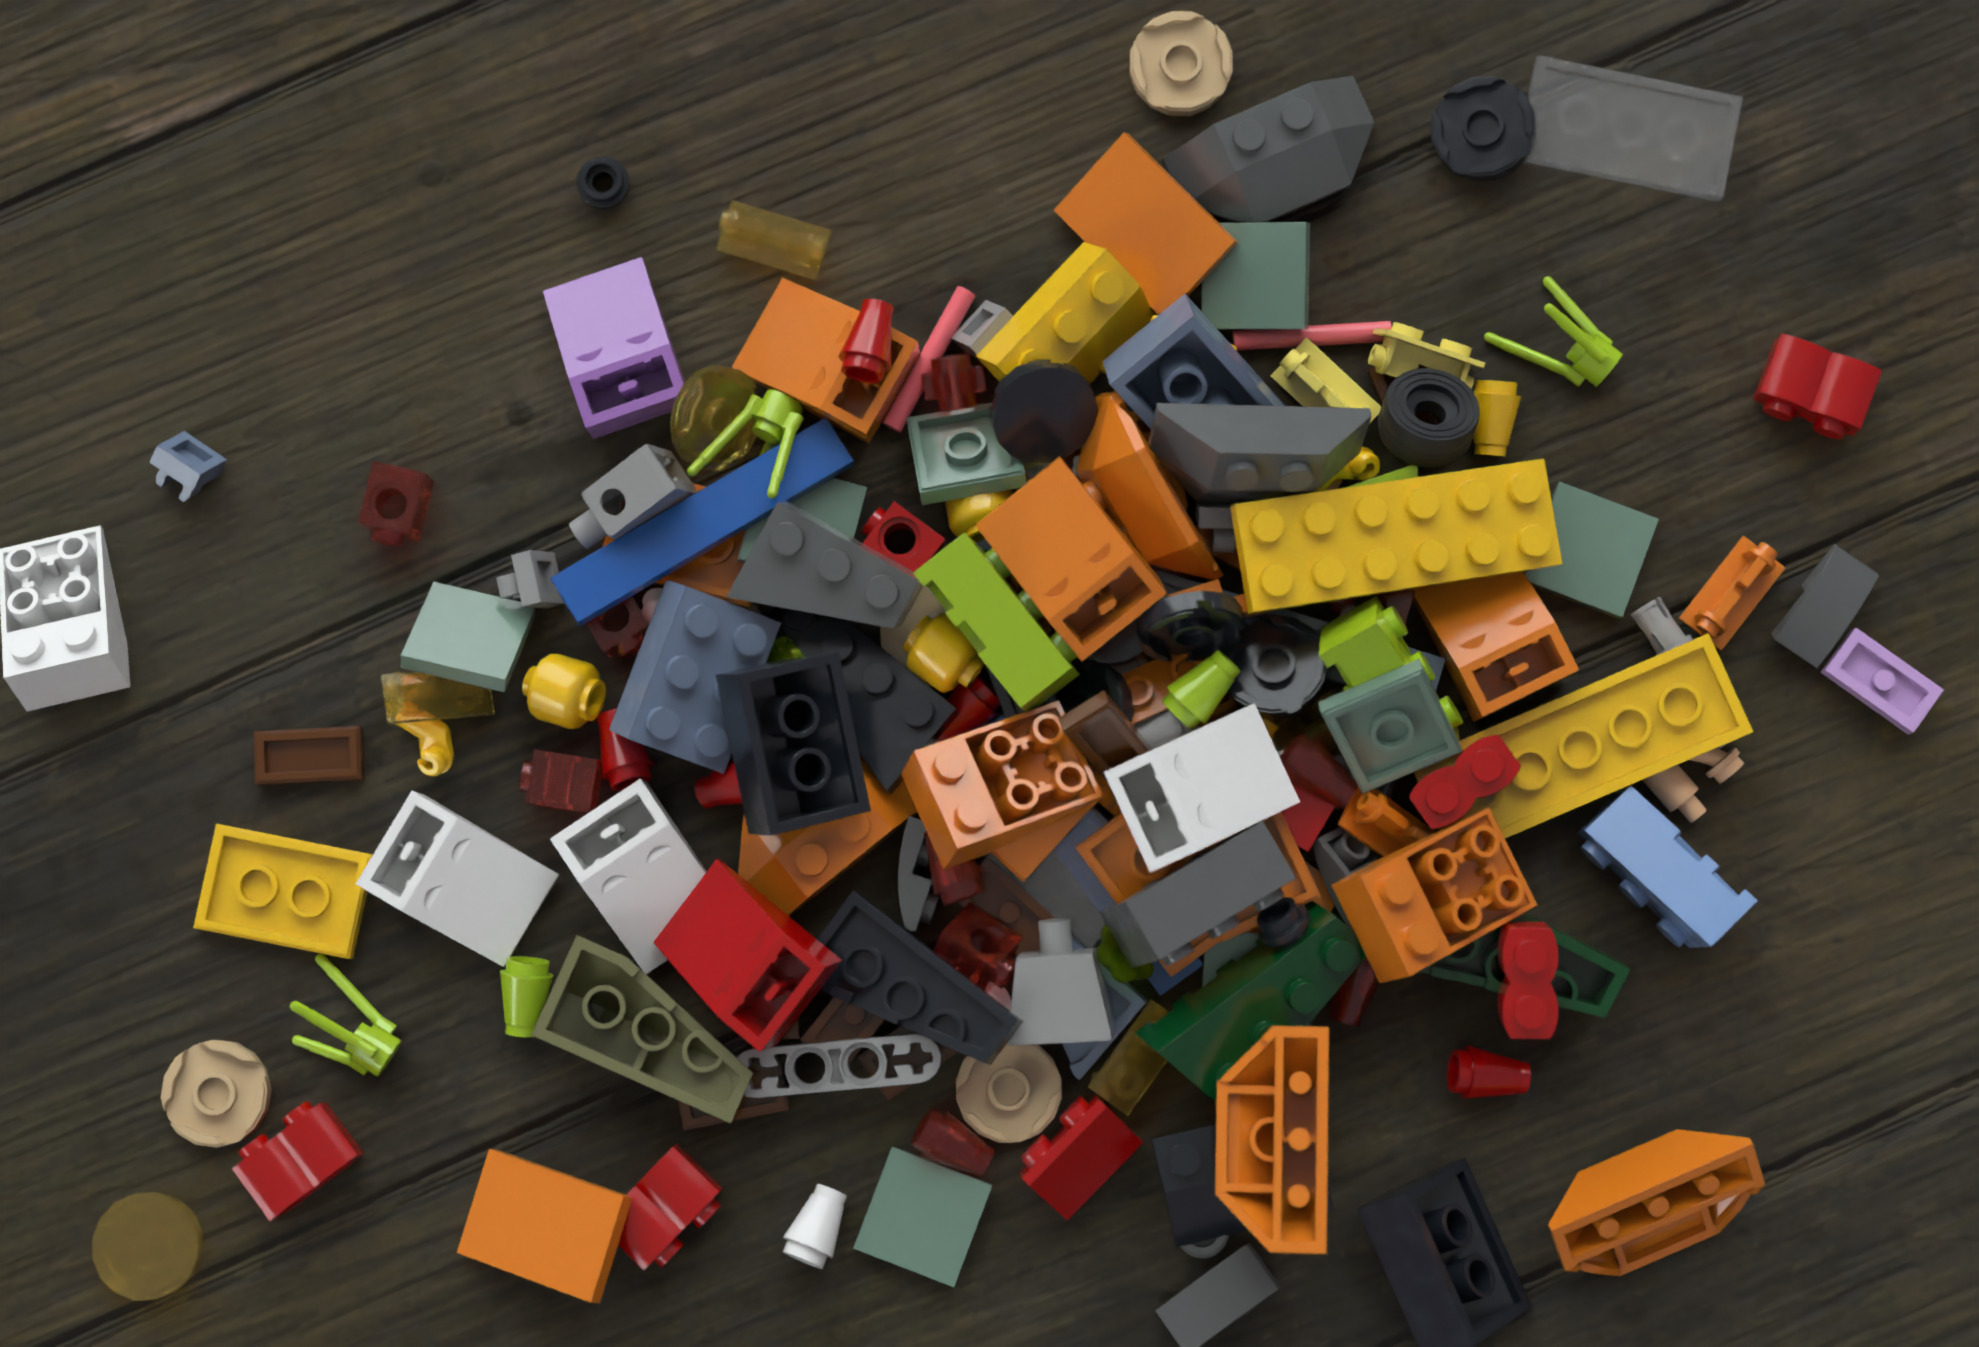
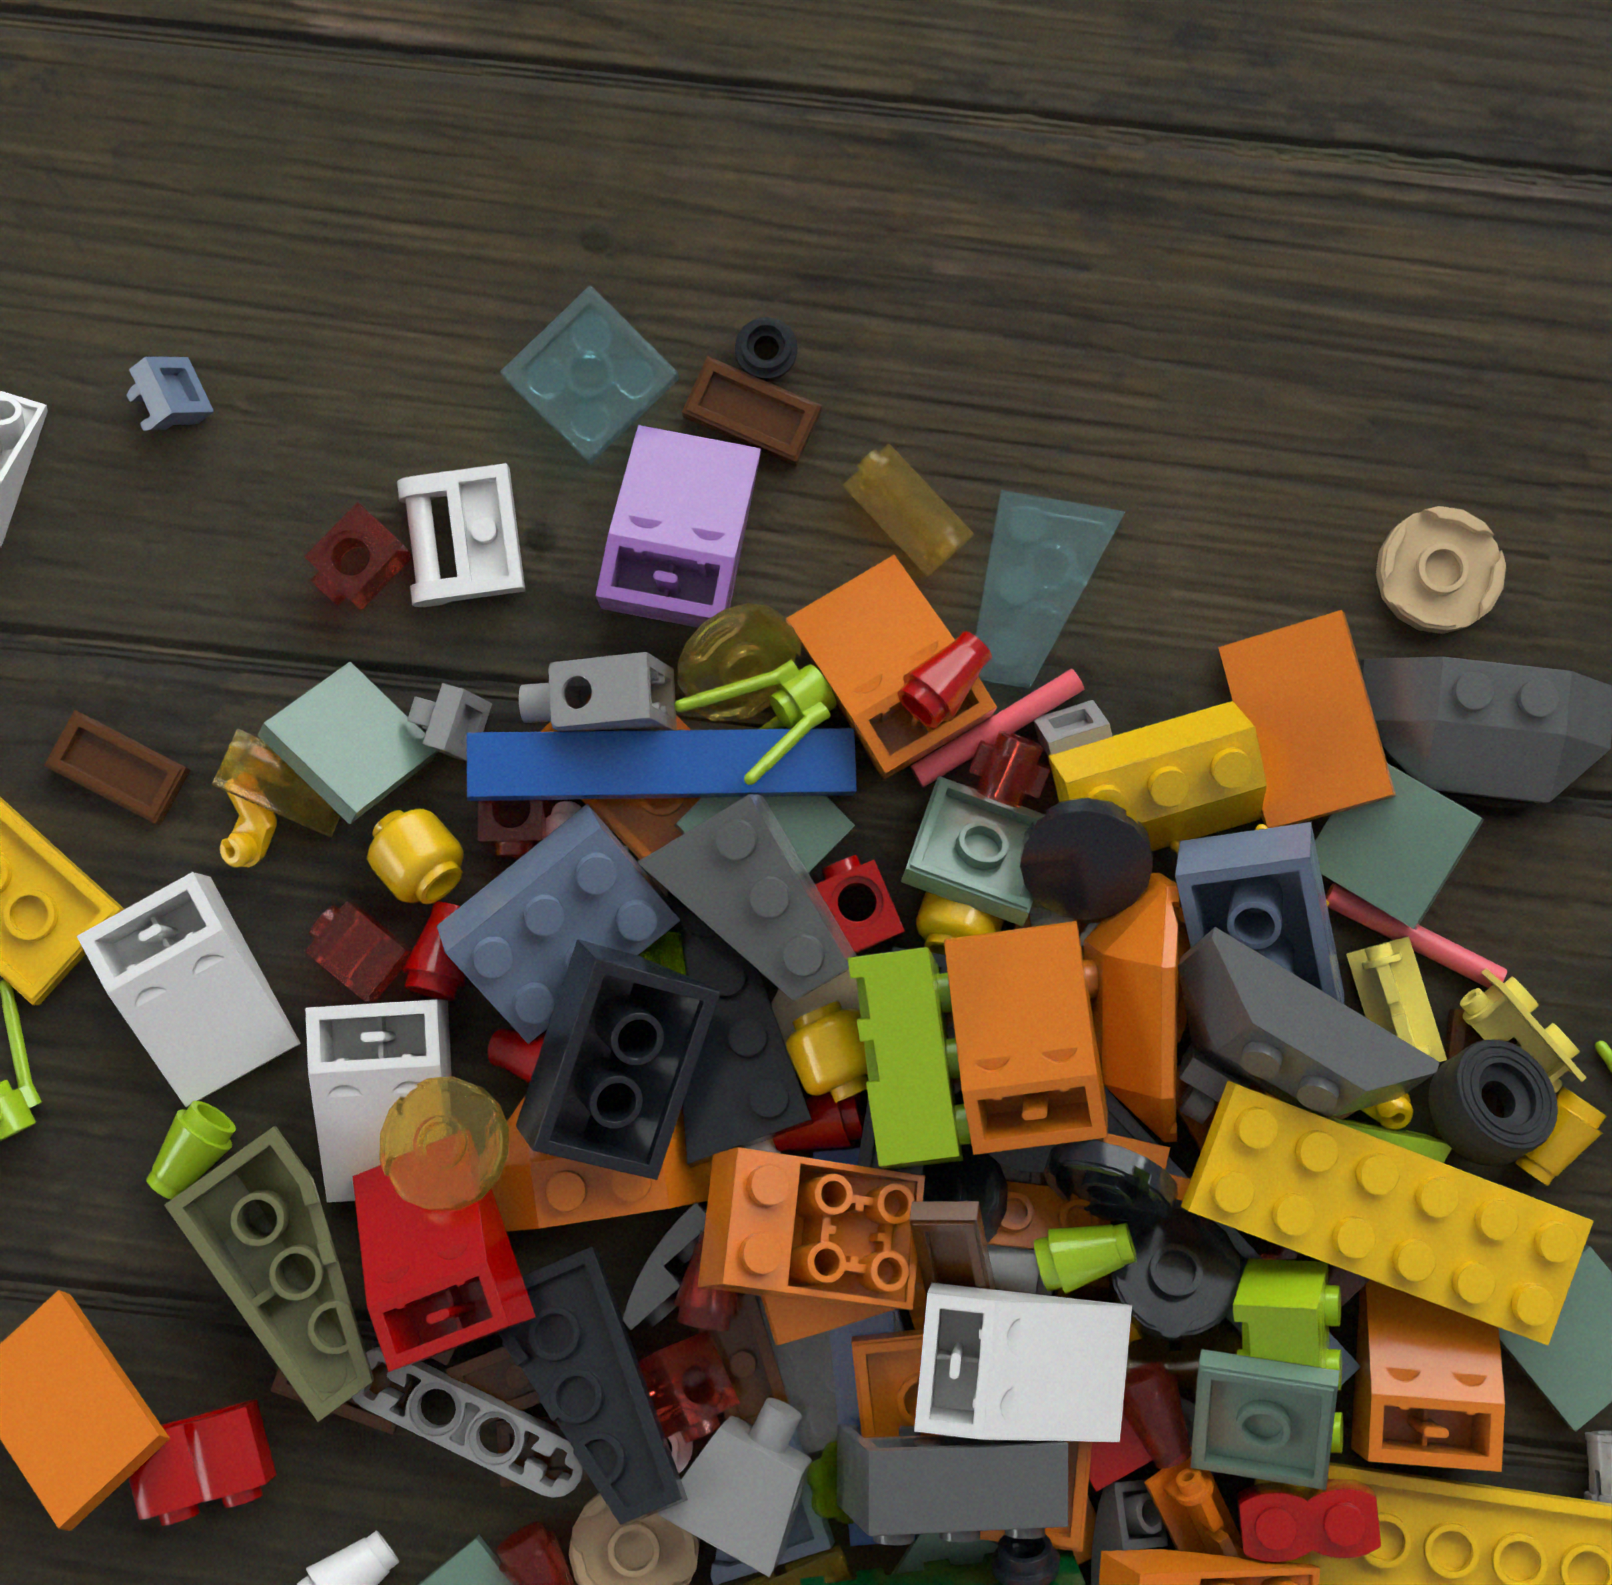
camera: 25 degrees right, 0 degrees up
none -> clear yellow tile [379,1076,509,1211]
none -> white plate [397,463,525,607]
none -> clear light blue plate [500,285,679,465]
none -> reddish brown tile [682,356,822,466]
none -> clear light blue wing [975,490,1125,688]

